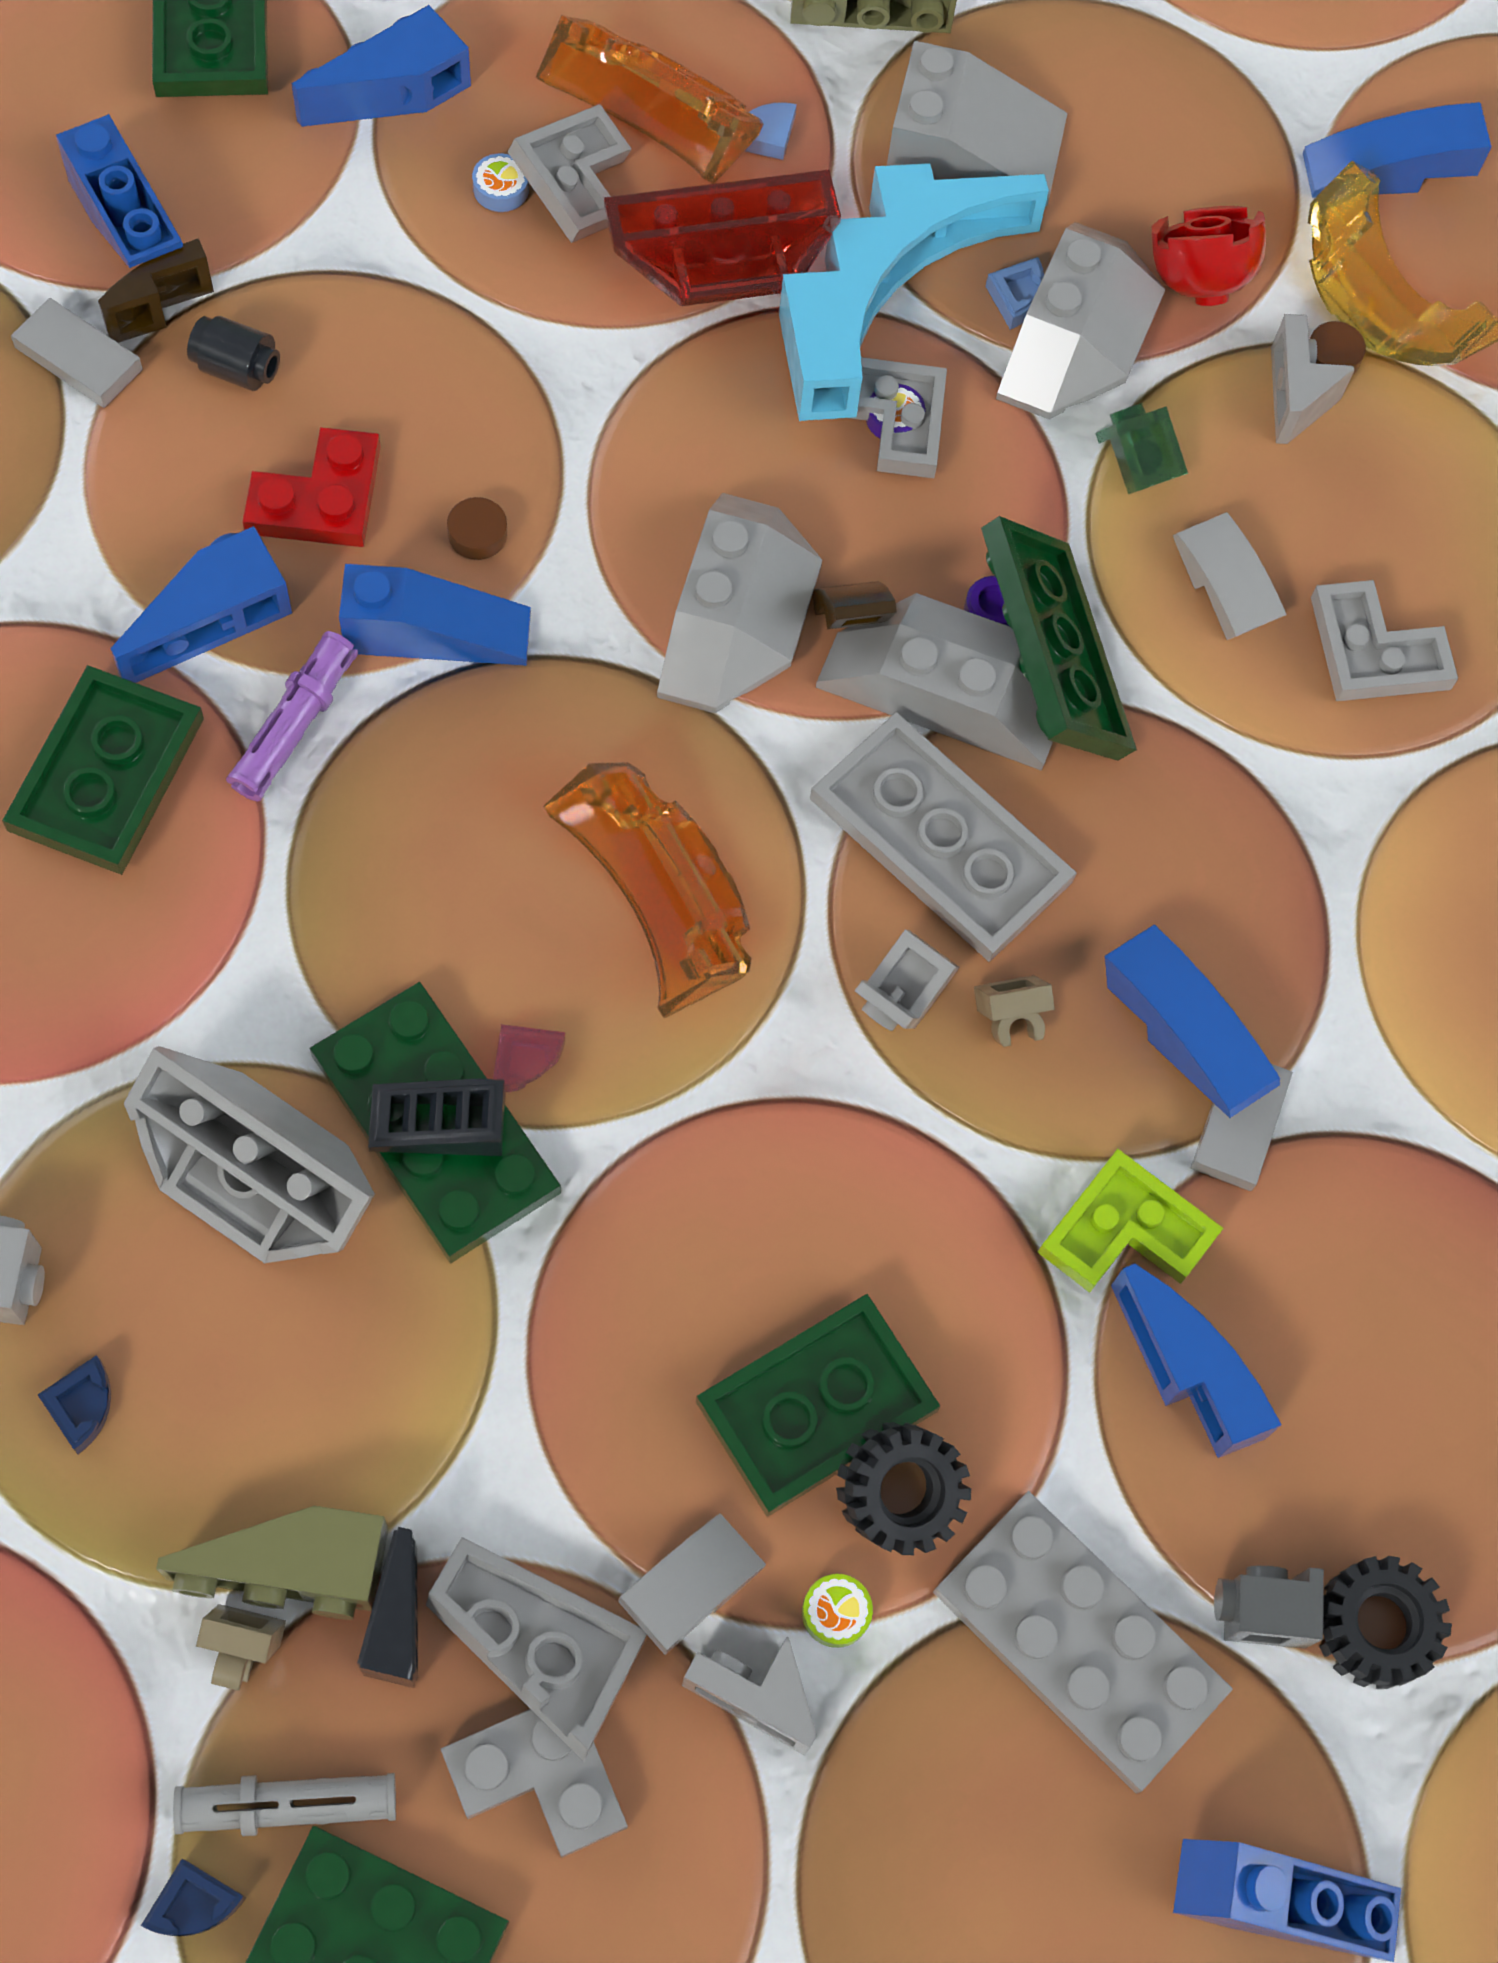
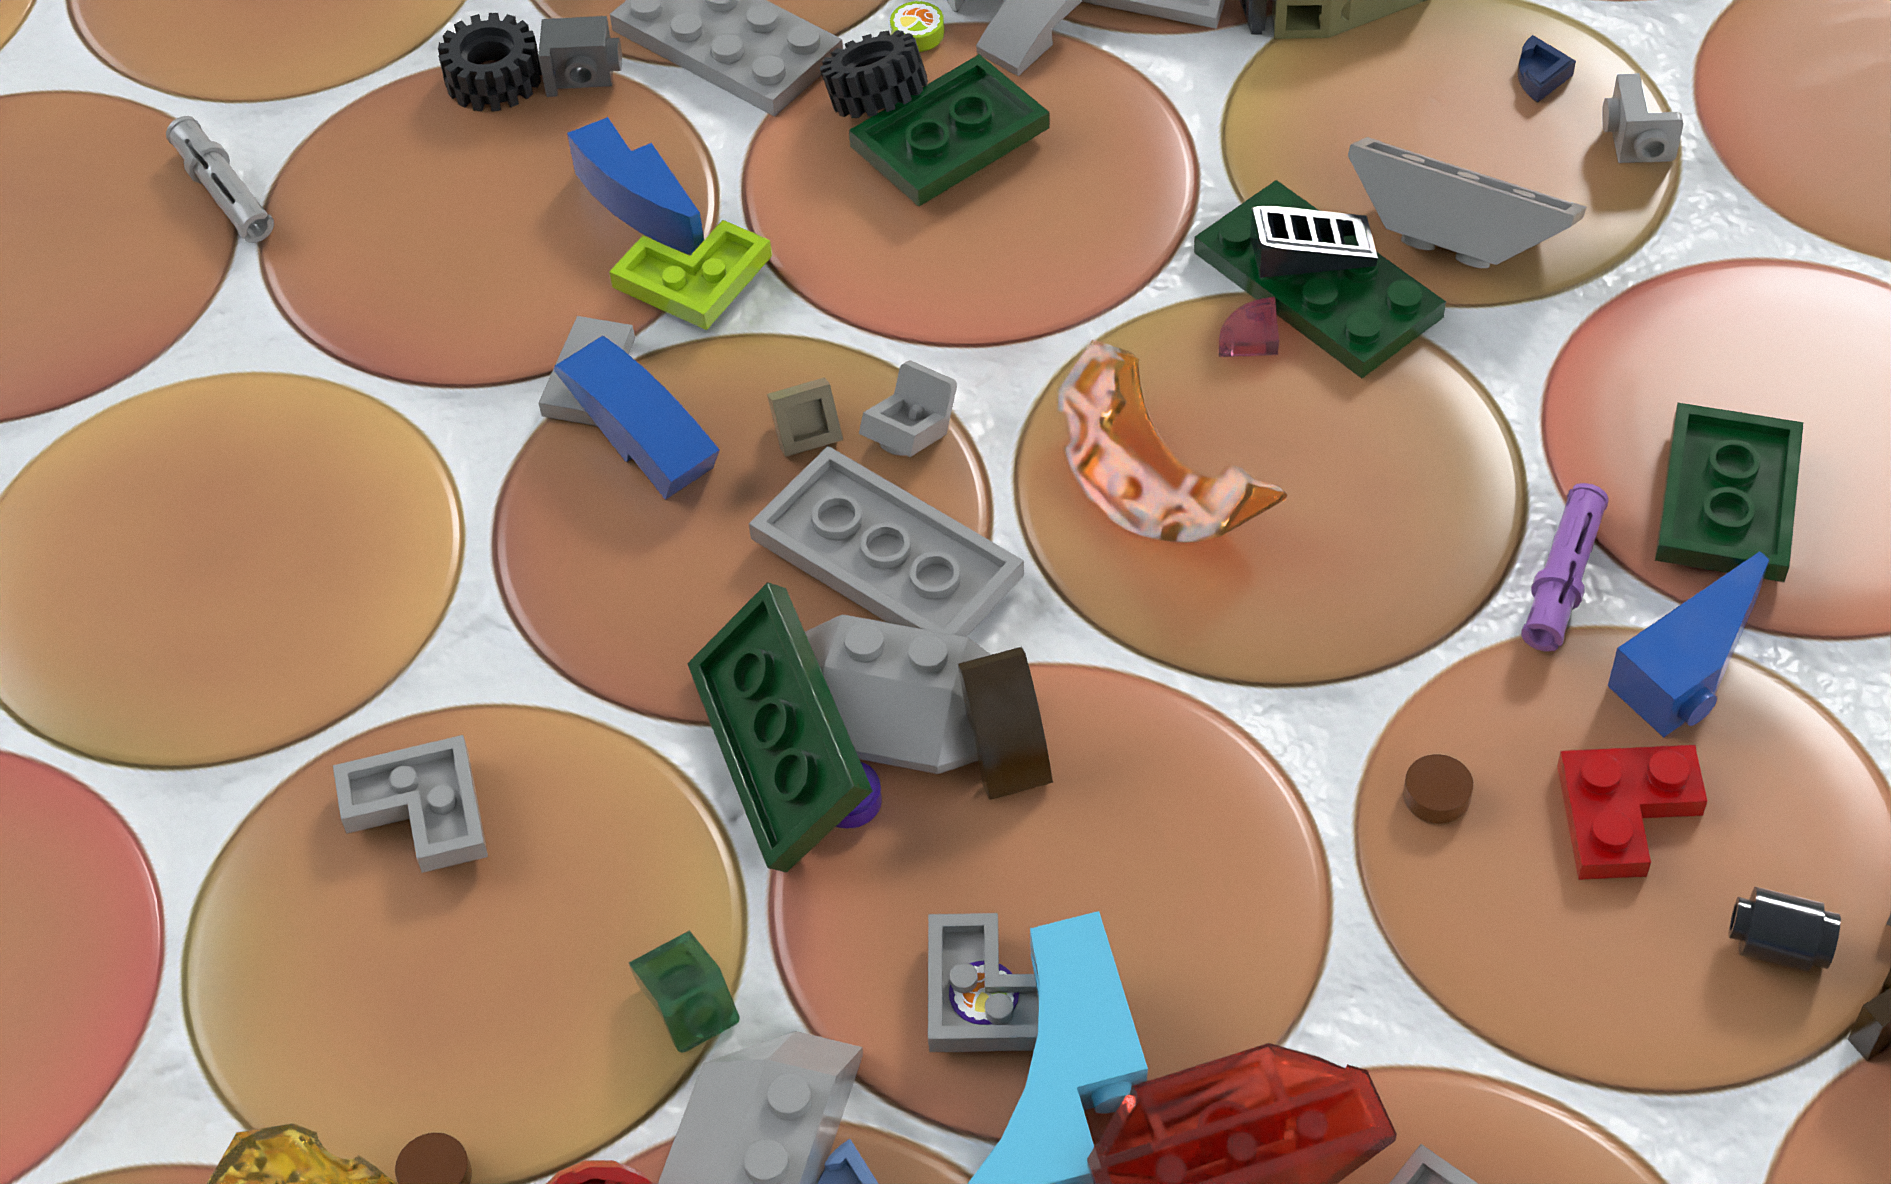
camera: 175 degrees left, 15 degrees down
blue slope [339,564,531,666] -> none
light grey wedge [657,493,822,713] -> none
light grey slope [1173,512,1287,640] -> none
light grey slope [1271,314,1354,444] -> none

